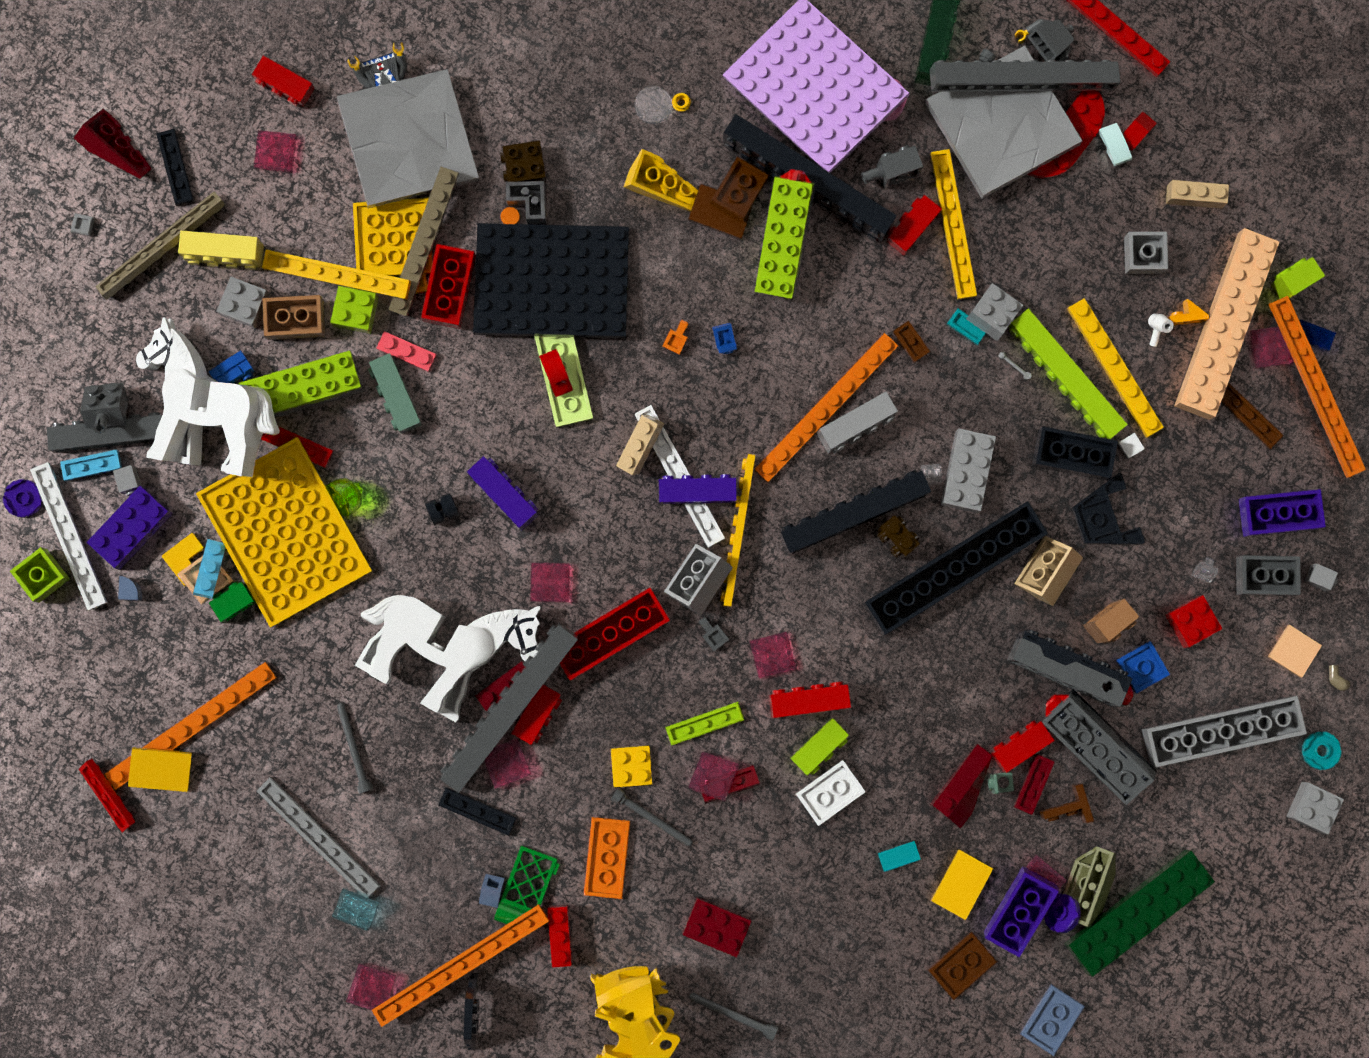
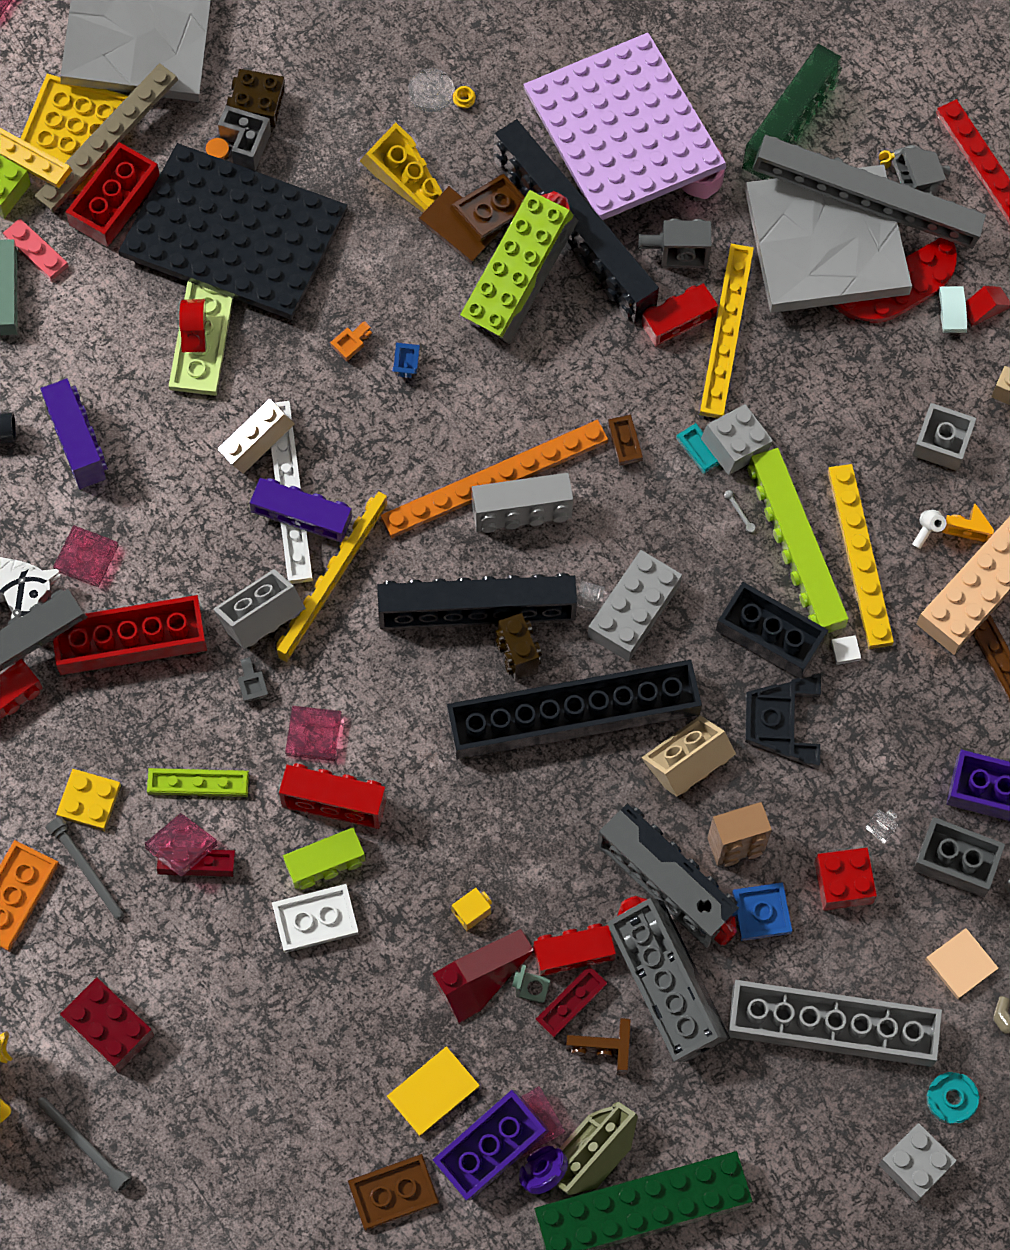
camera: 25 degrees right, 15 degrees down
teal tile [877,841,921,872] -> none
none -> yellow brick [451,888,492,931]

